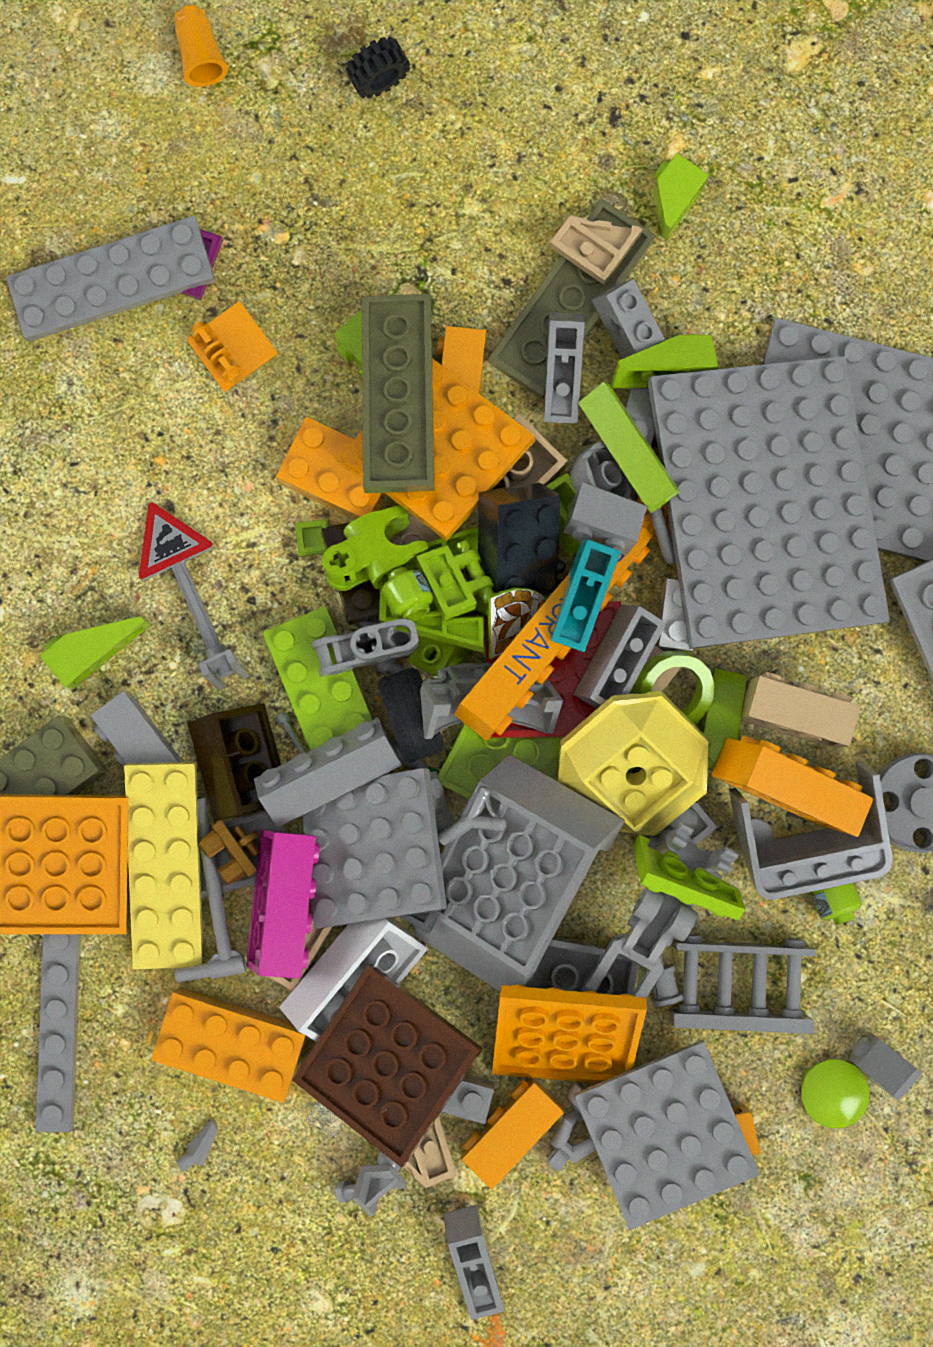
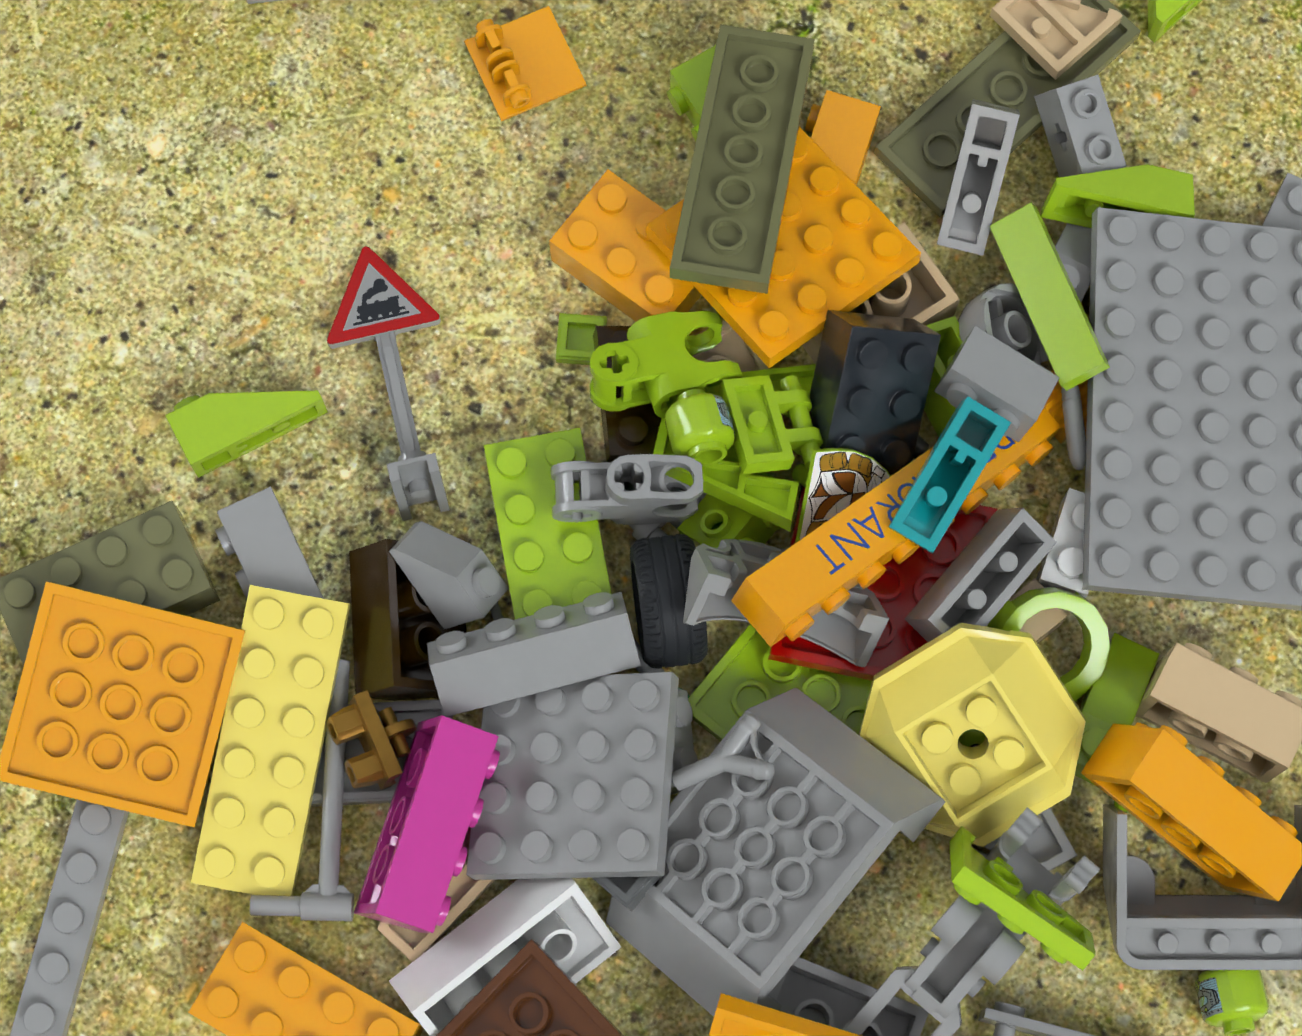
camera: 10 degrees right, 10 degrees down
none -> light grey slope [389,521,509,629]

